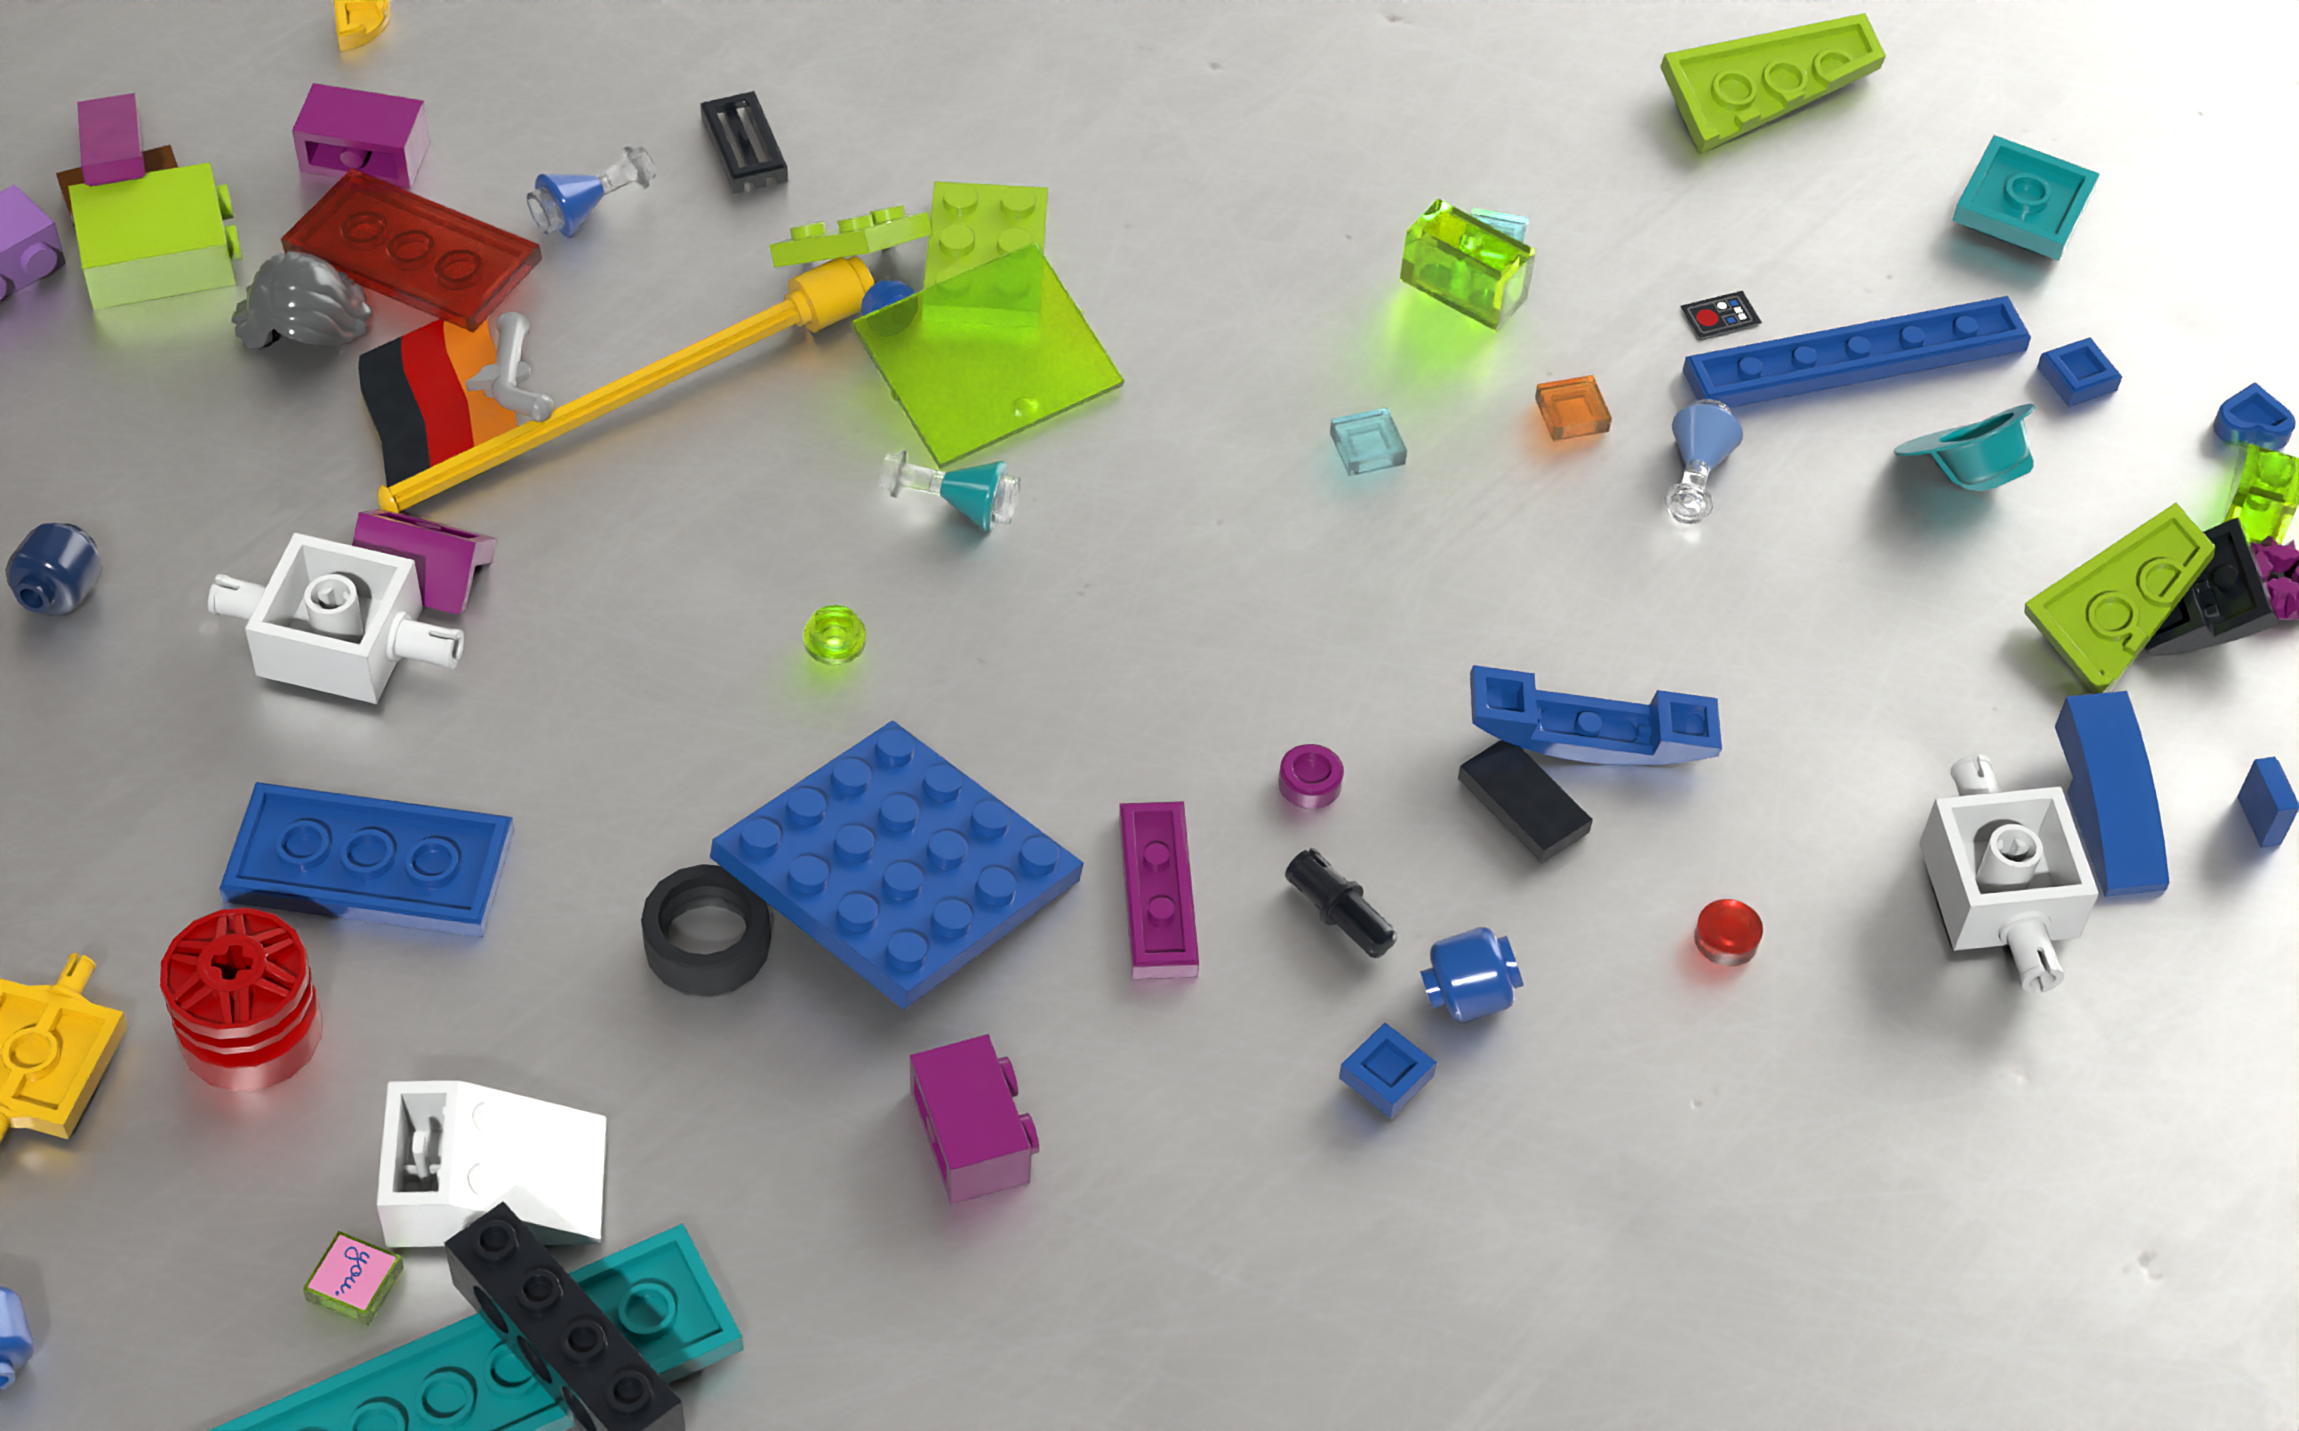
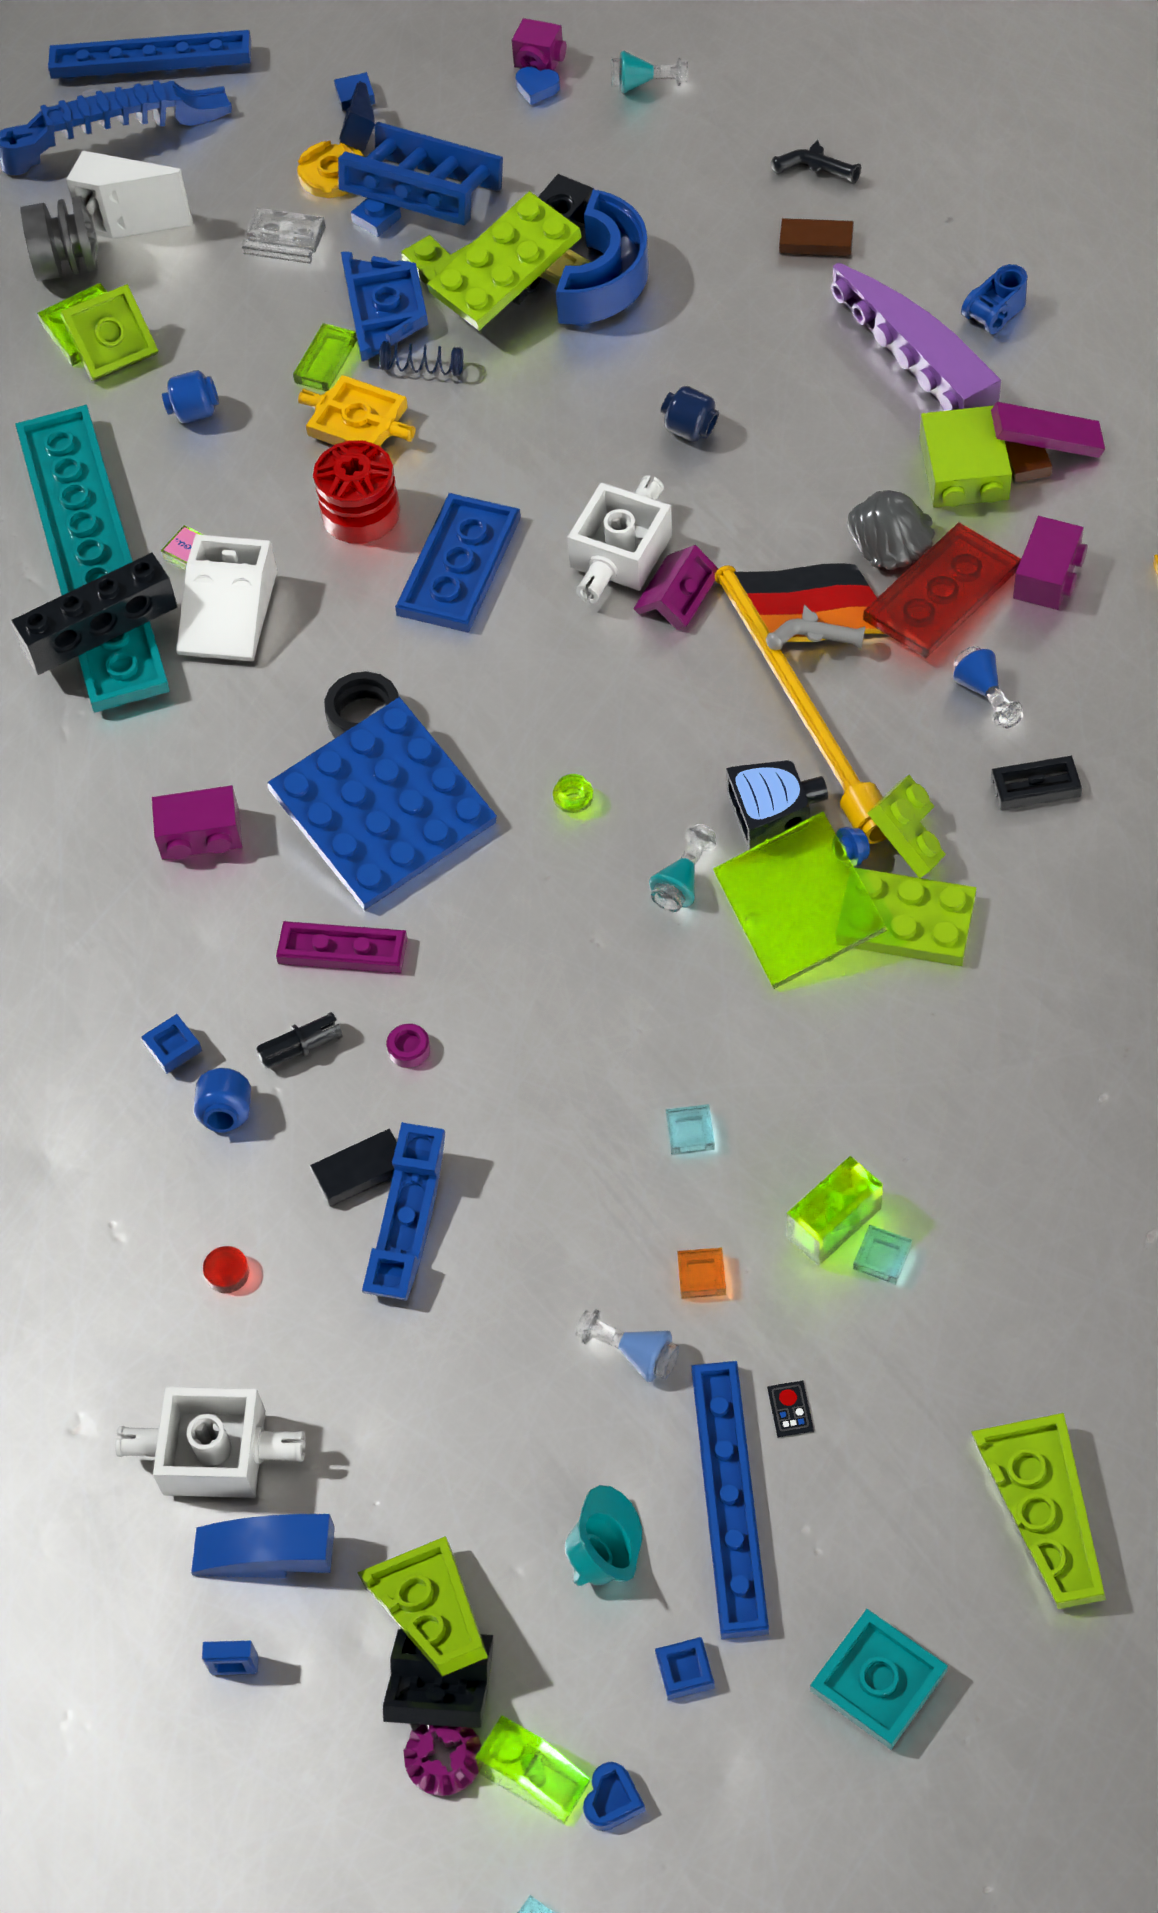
camera: 110 degrees right, 5 degrees up
none -> torso [726,760,828,853]

